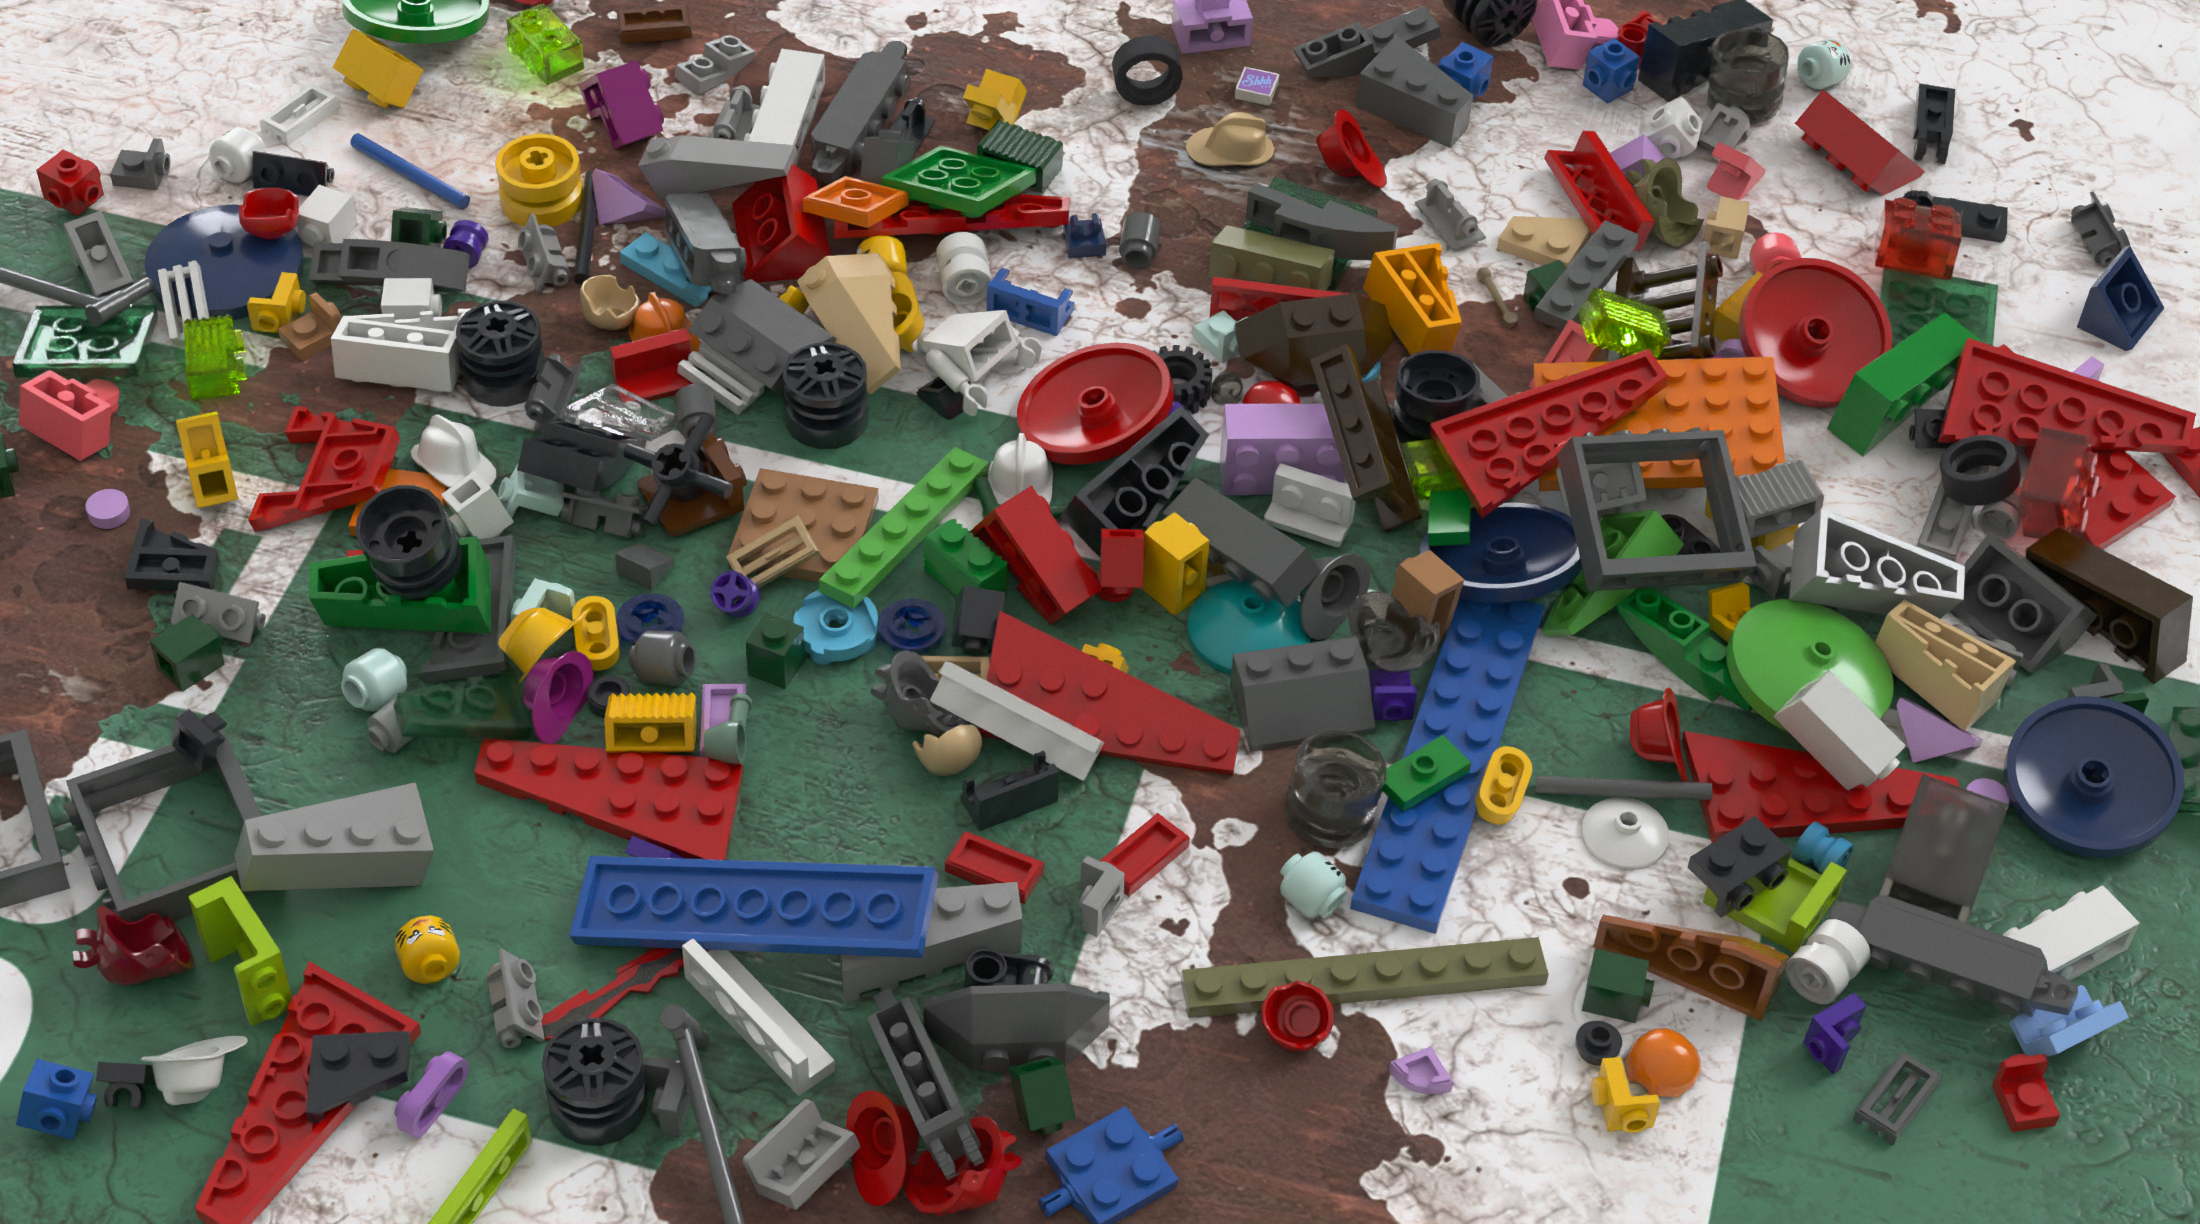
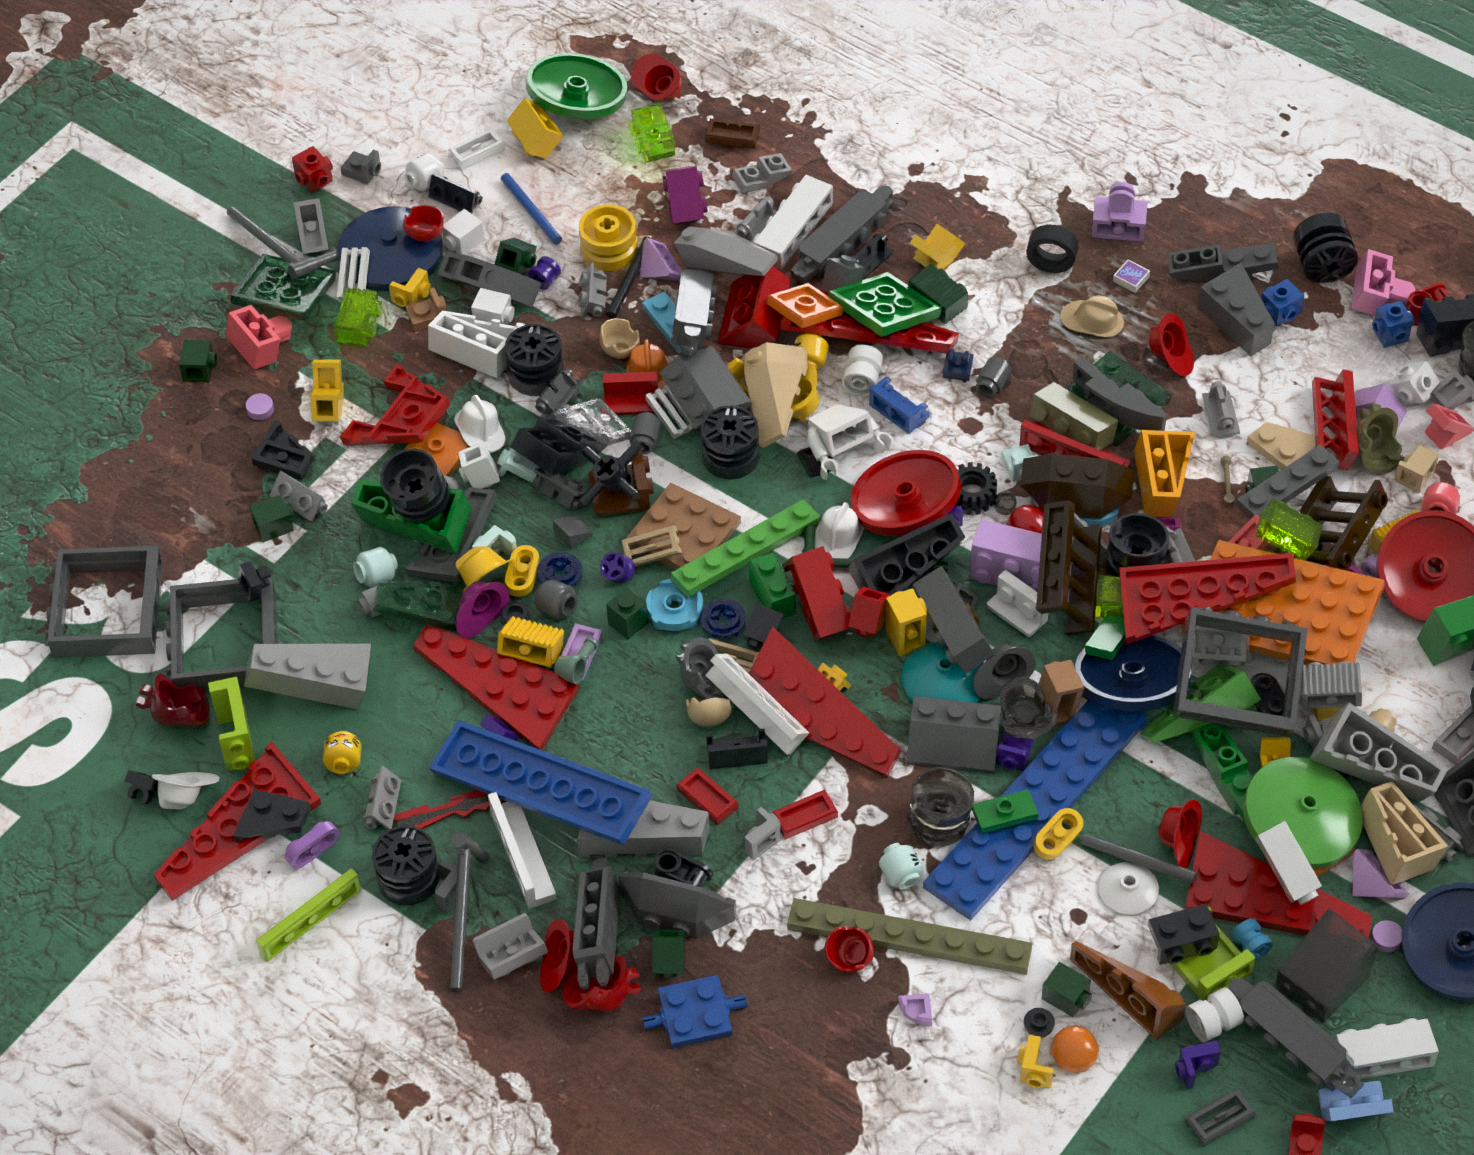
camera: 25 degrees right, 5 degrees up
blue brick [16,1059,98,1139] -> none

